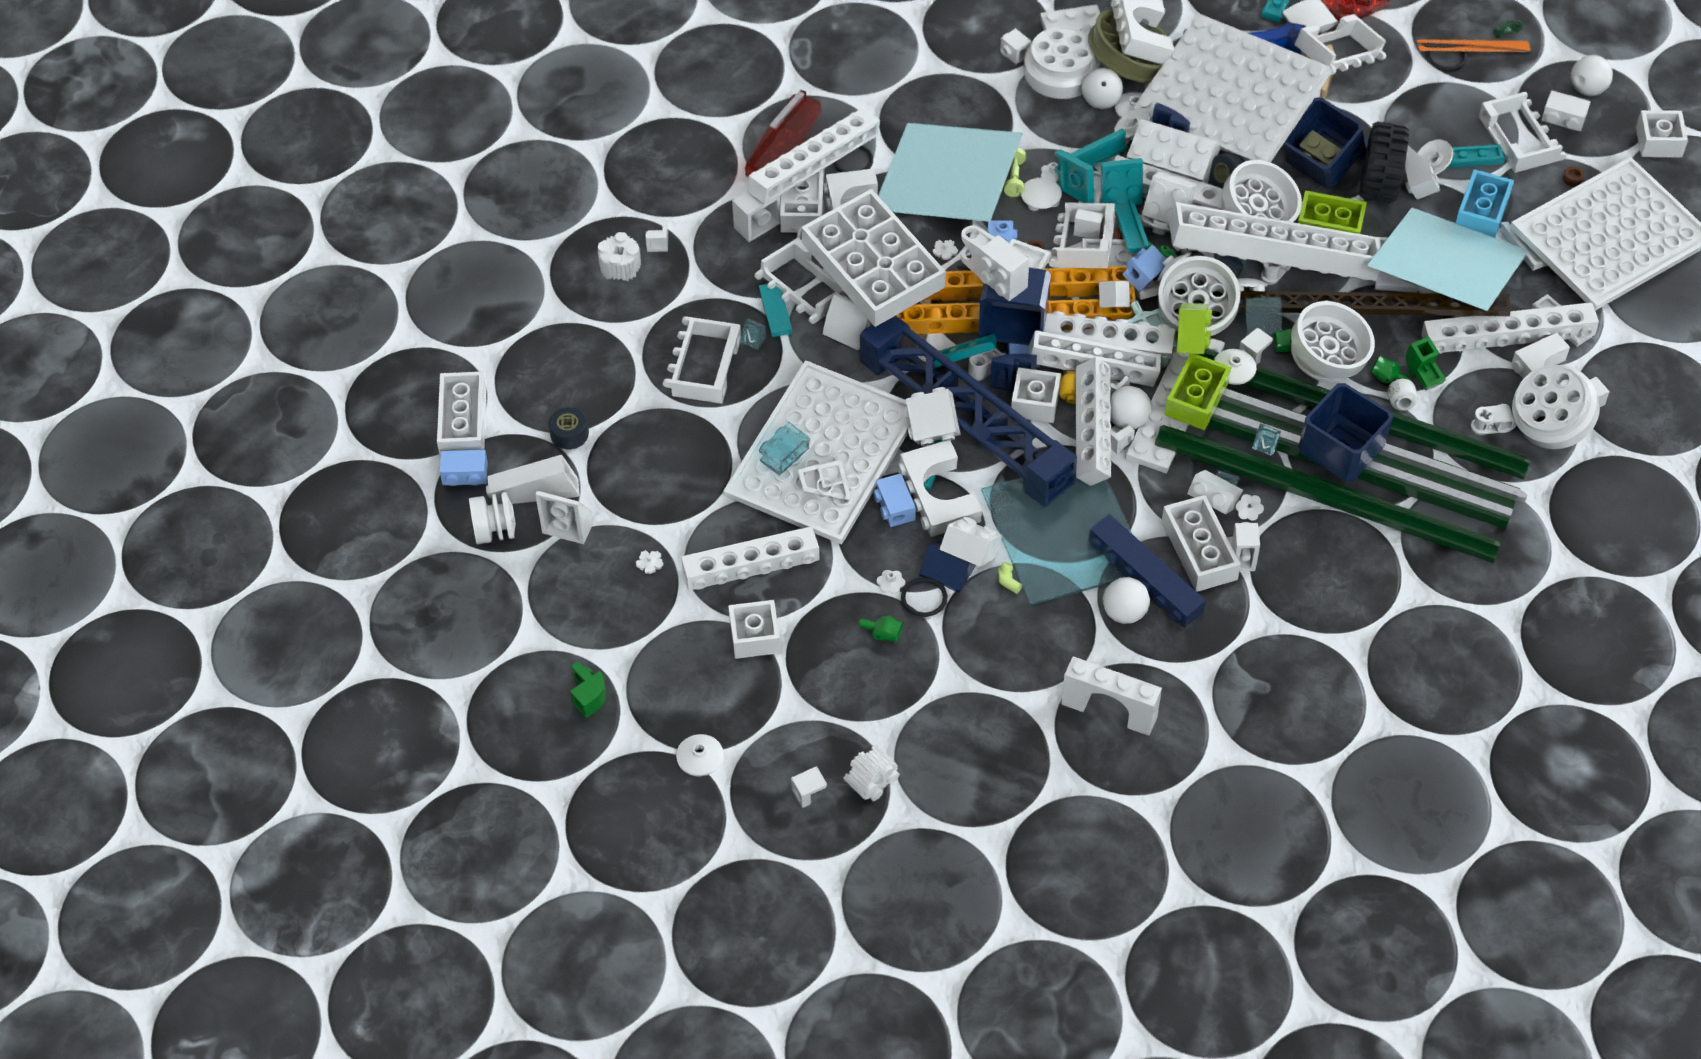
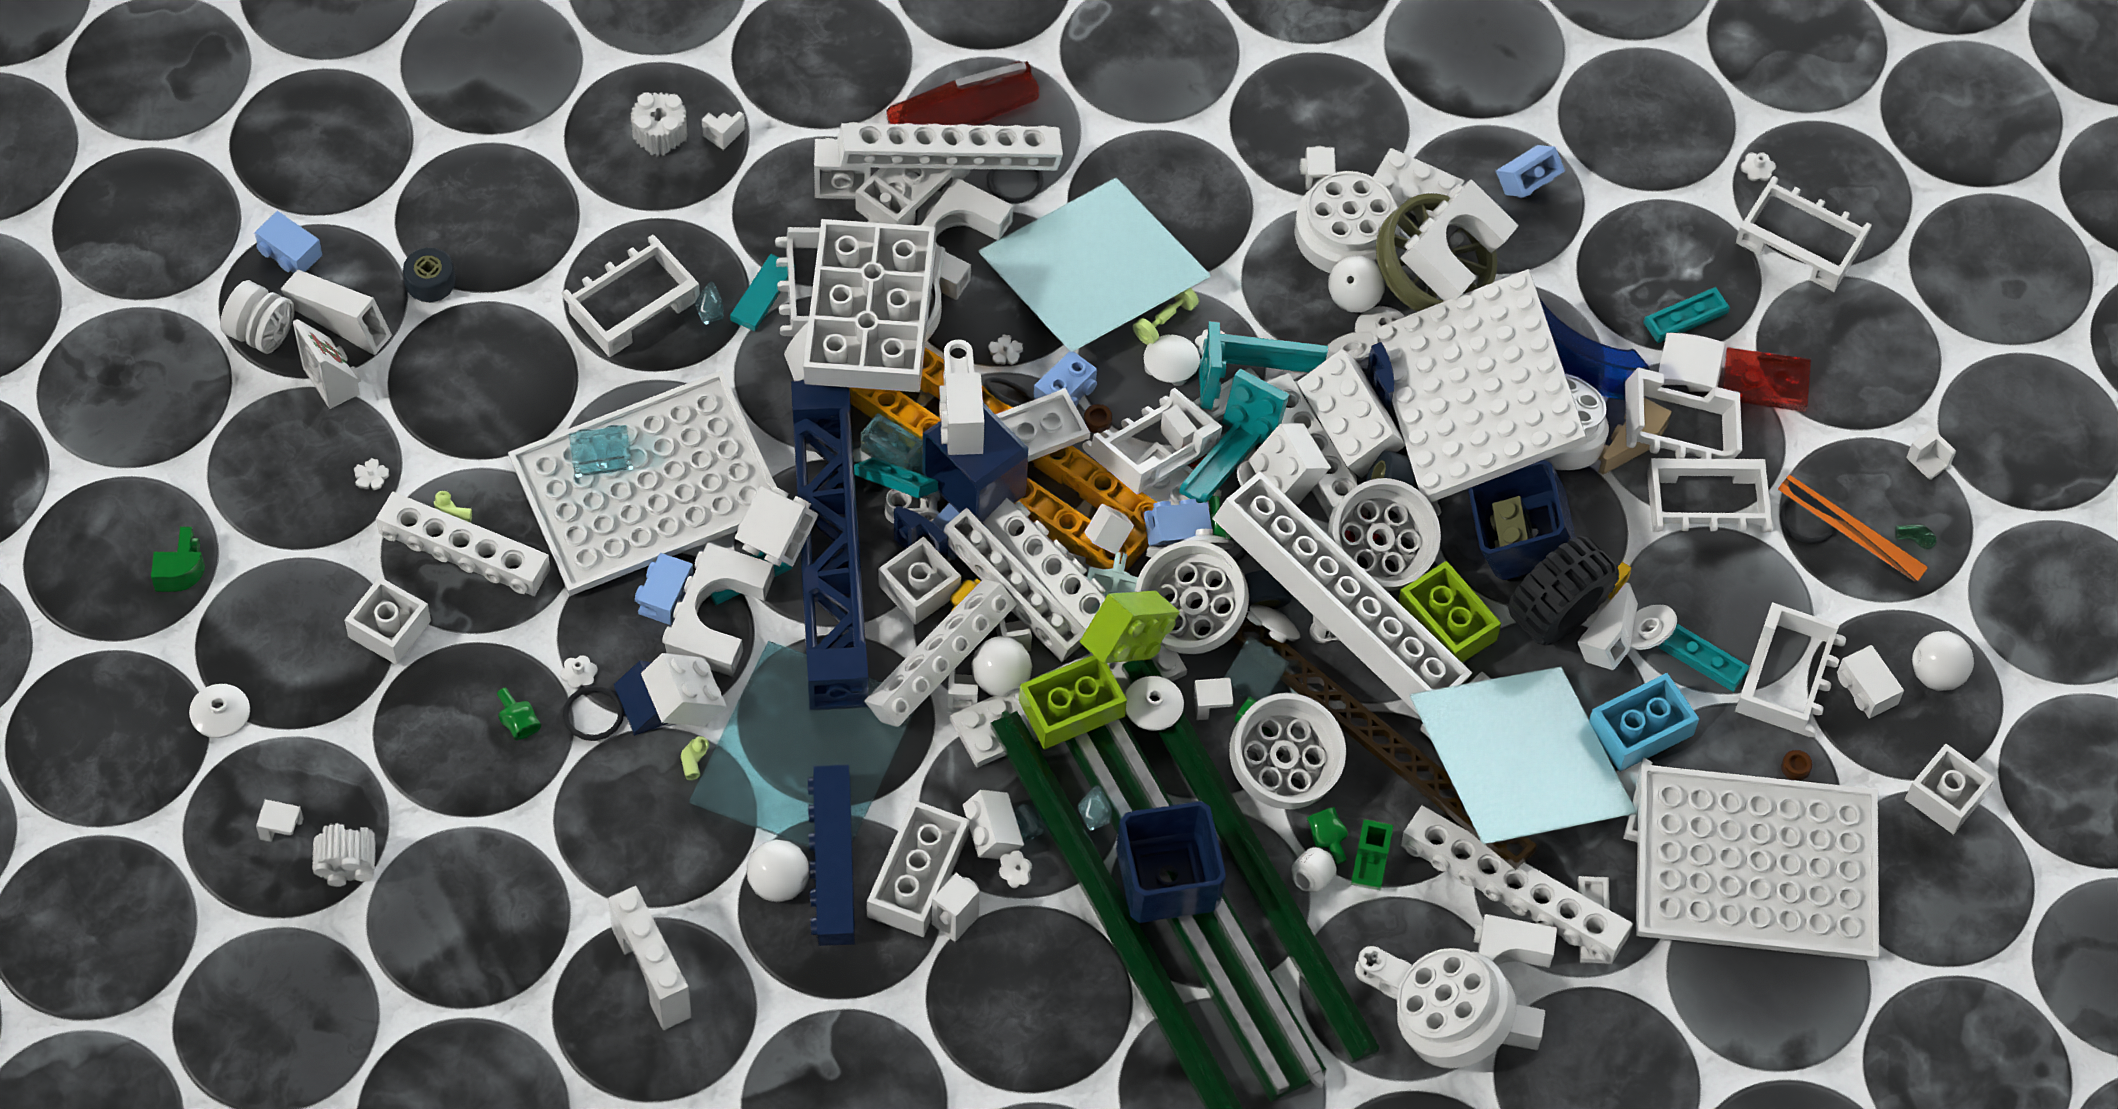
camera: 35 degrees right, 5 degrees up
white brick [437,371,486,458] -> none
white slope [798,459,852,500] -> none
none -> yellowish green arm [434,491,472,523]
none -> clear light blue brick [861,413,923,472]
none -> white hinge [1647,458,1772,533]

